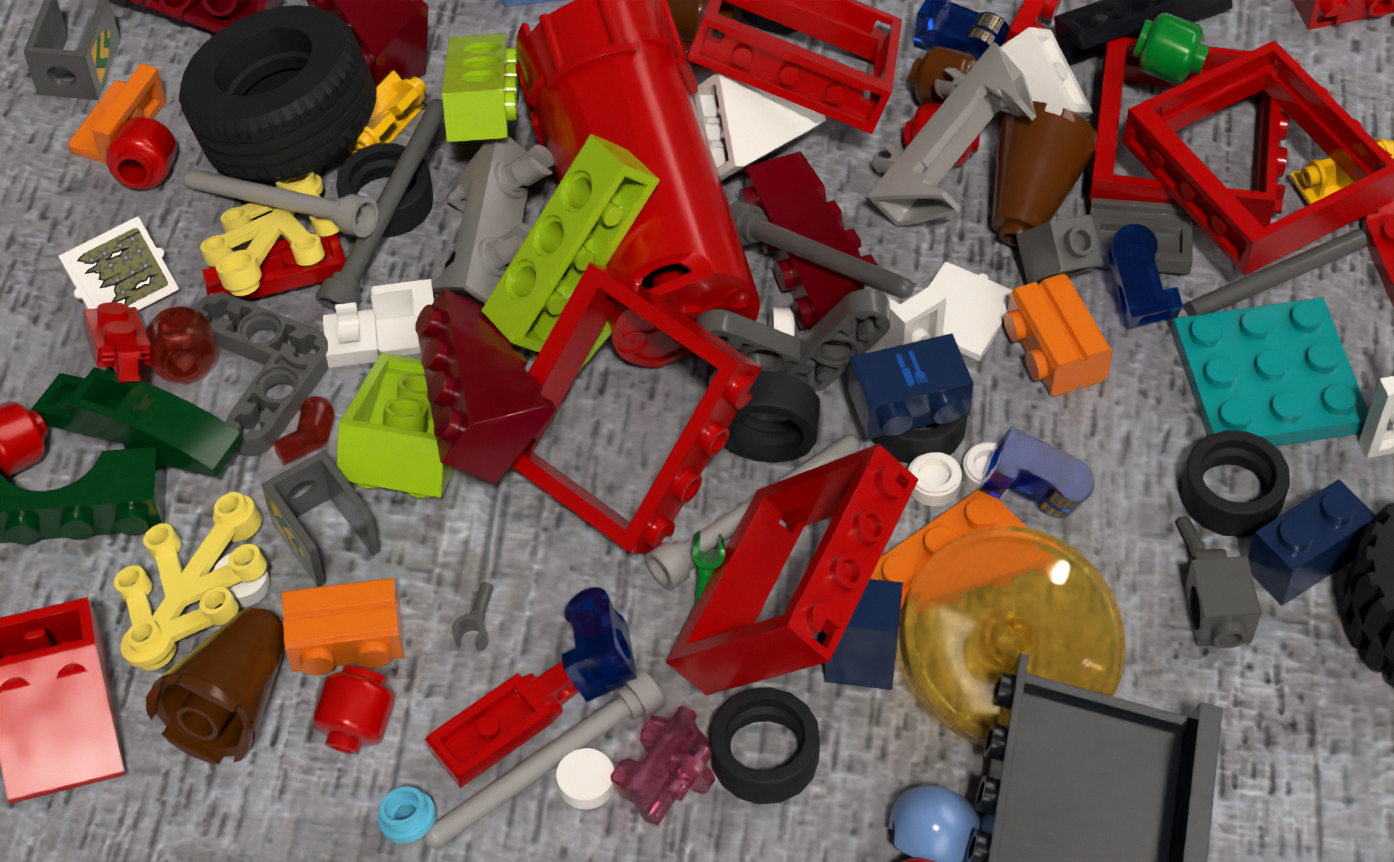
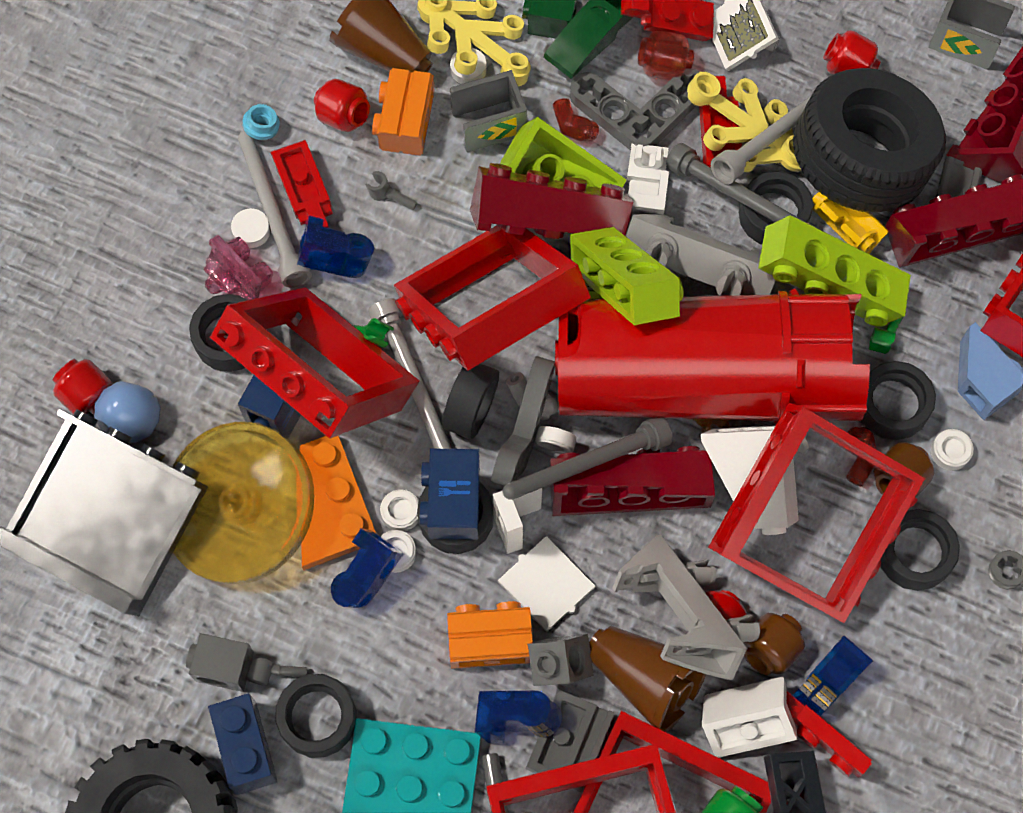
camera: 105 degrees right, 15 degrees up
orange panel [68,63,167,164] -> none

